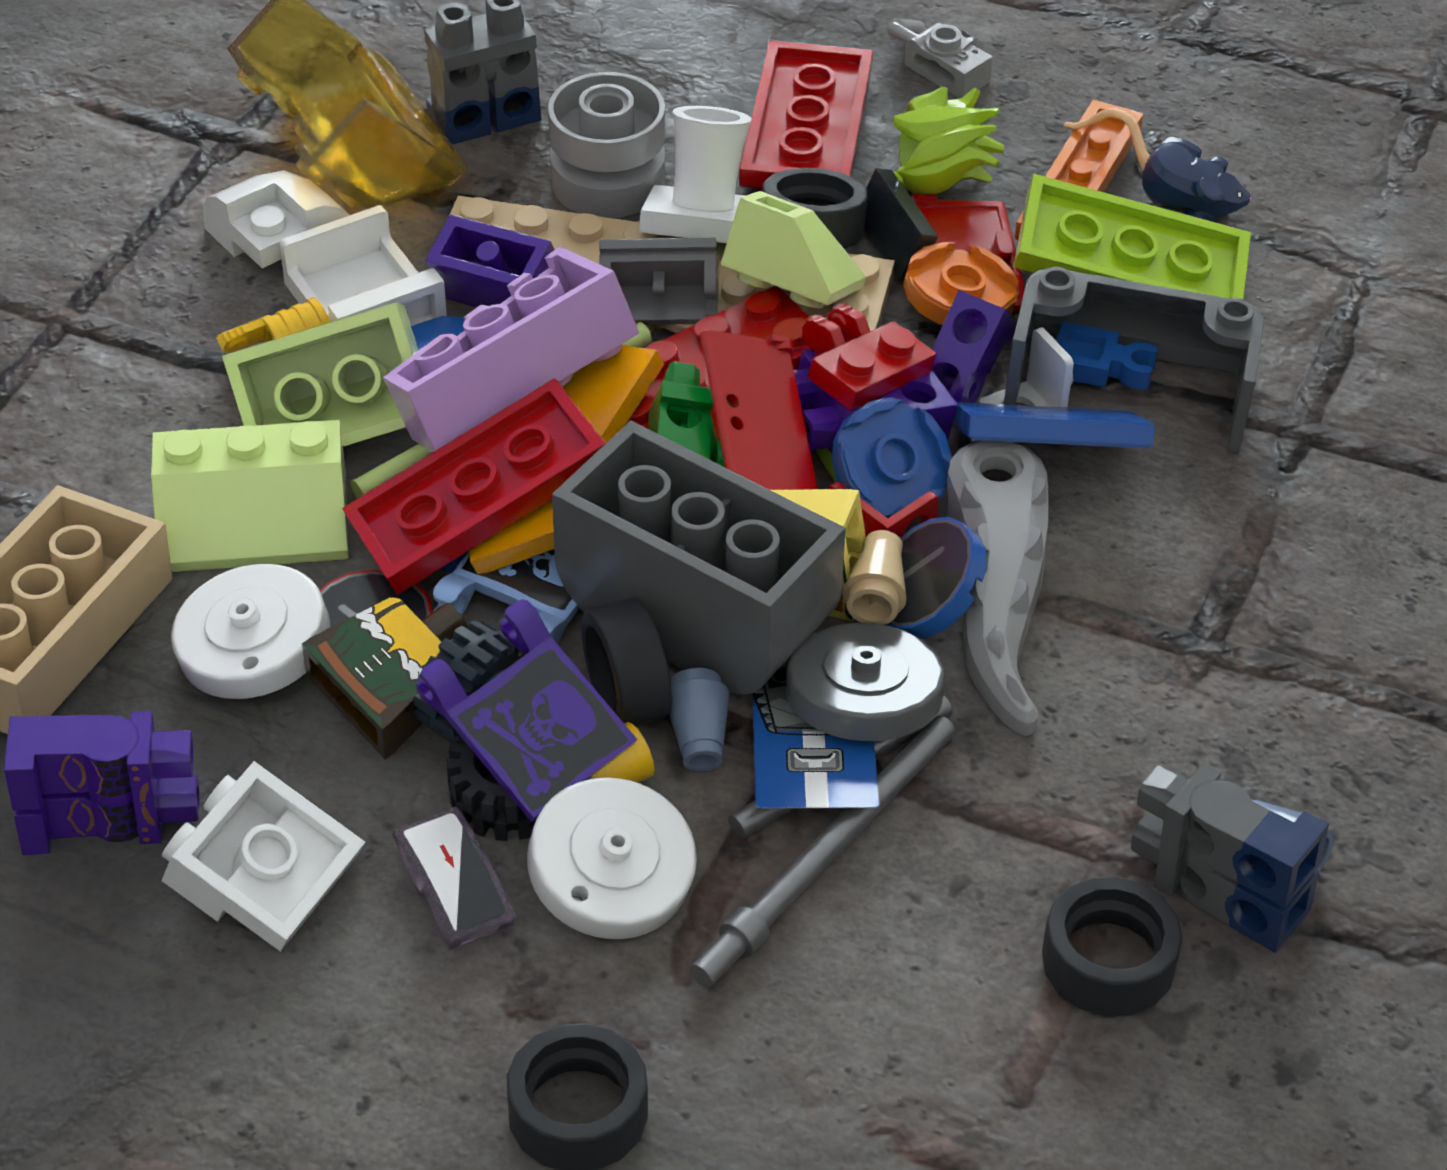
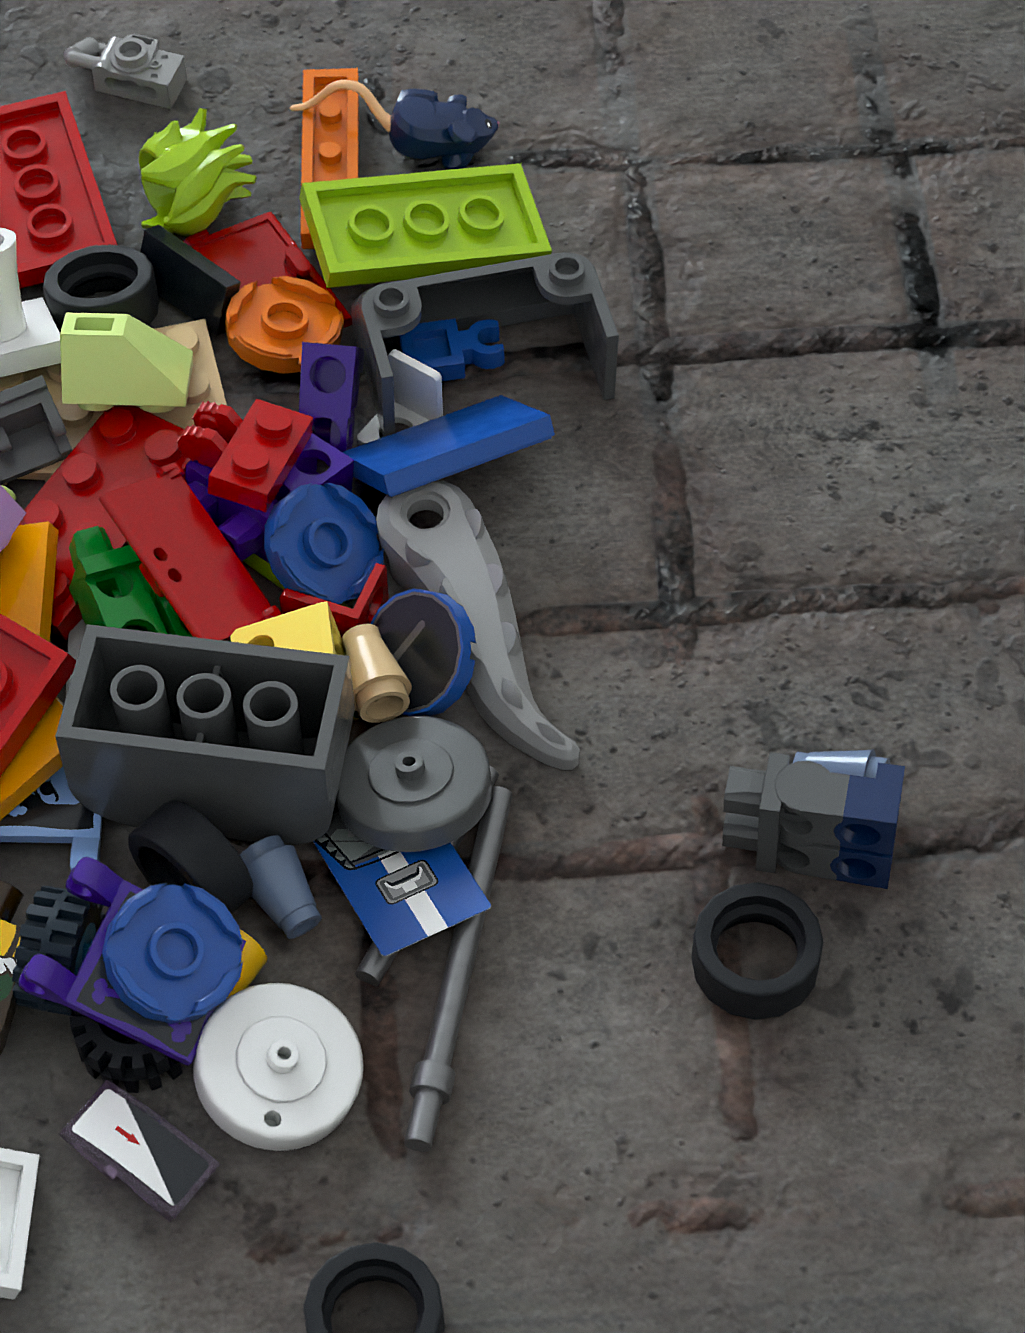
camera: 25 degrees left, 10 degrees up
none -> blue tile [102,883,243,1024]

